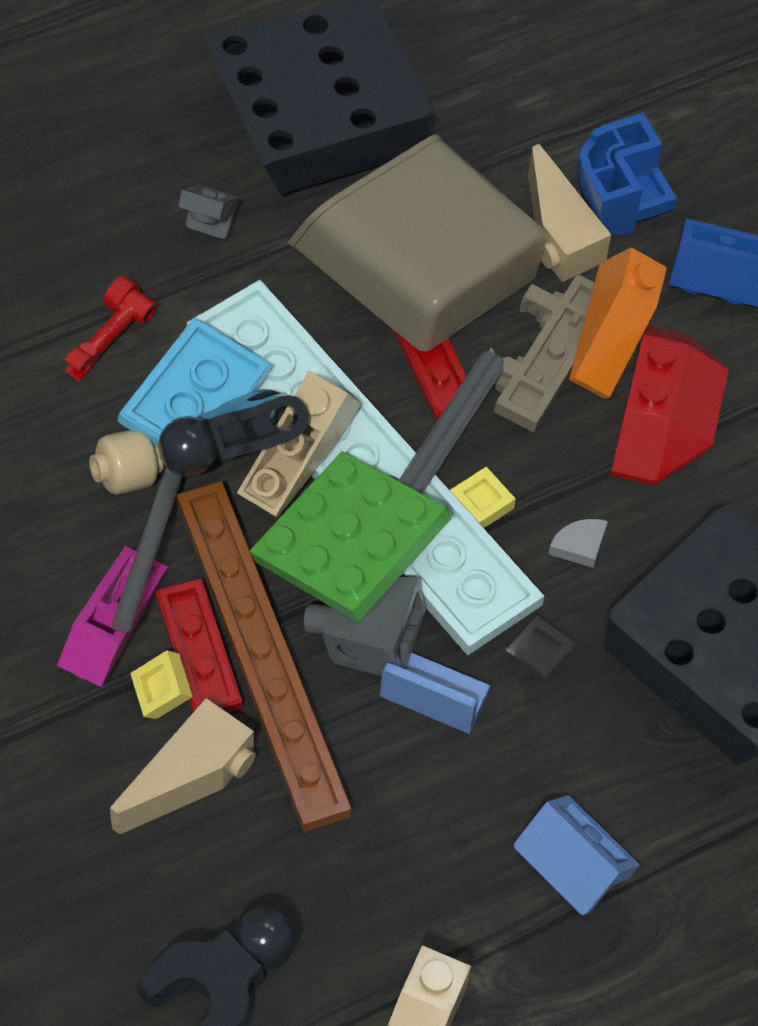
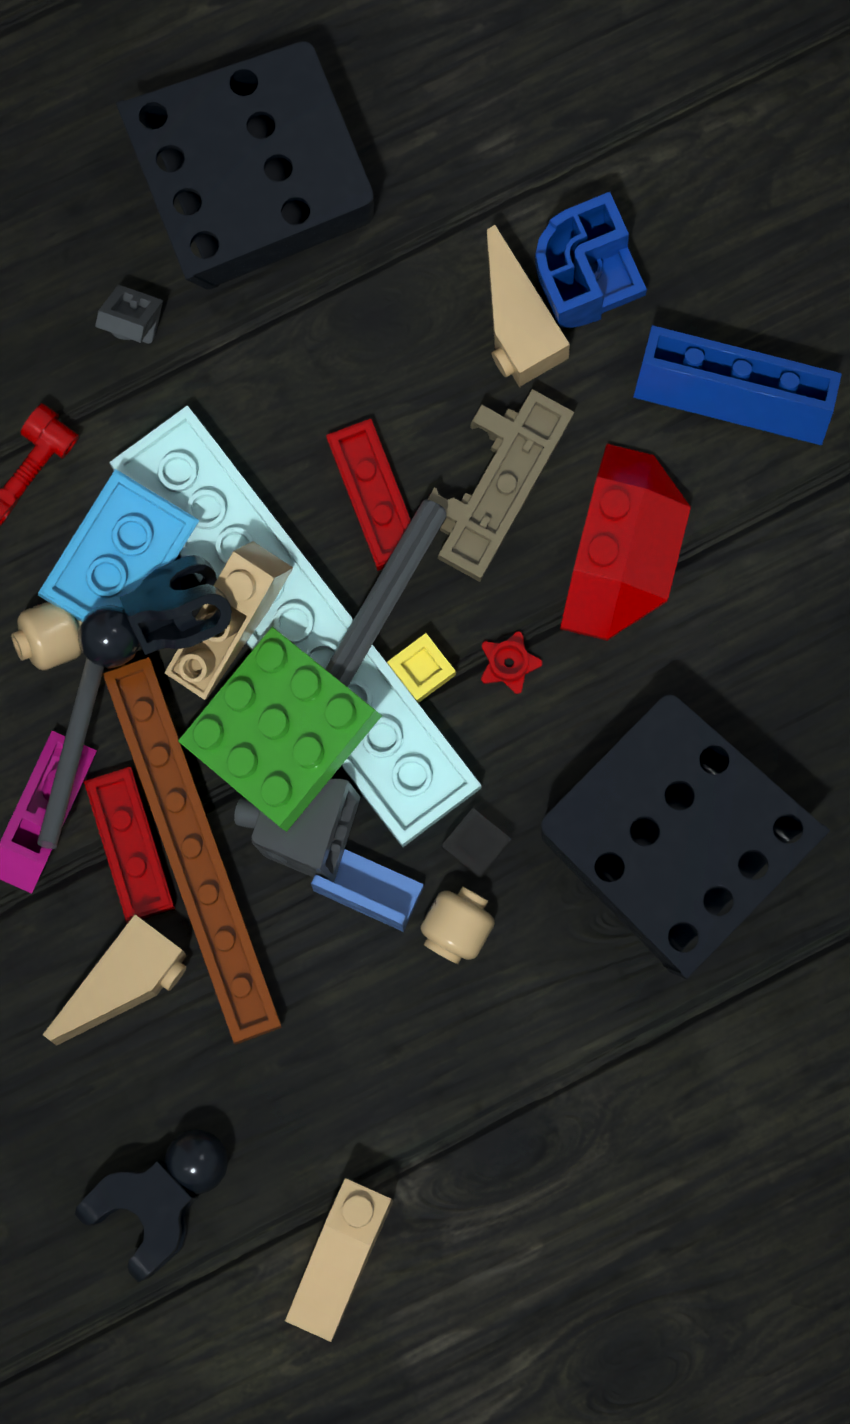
camera: 10 degrees right, 20 degrees up
light yellow plate [130,651,193,719] -> none
dark tan piece [288,134,546,351] -> none
medium blue panel [514,795,640,915] -> none
light grey tile [548,519,608,568] -> none
orange slope [569,247,667,399] -> none
none -> tan head [420,886,495,964]
none -> red plate [481,632,542,694]

